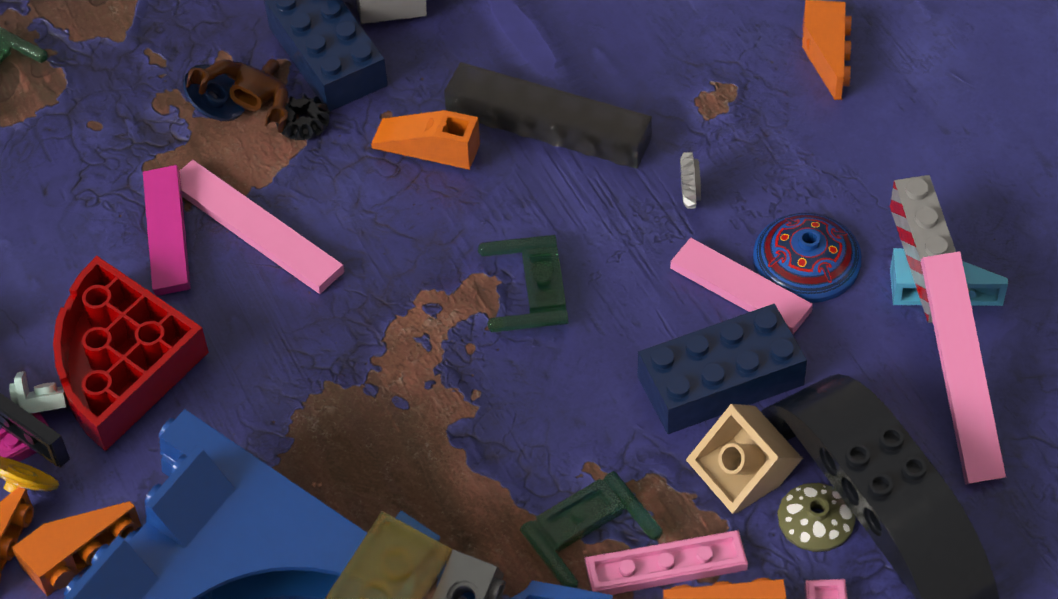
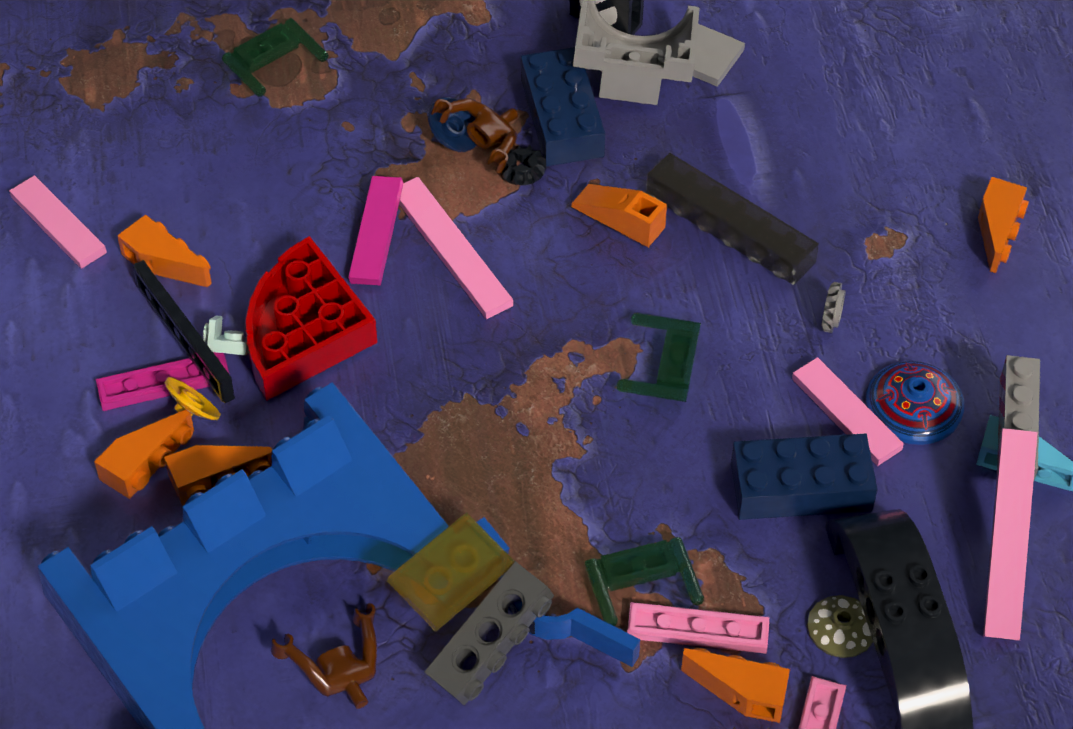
camera: 15 degrees right, 0 degrees up
tan slope [686,404,803,514] -> none

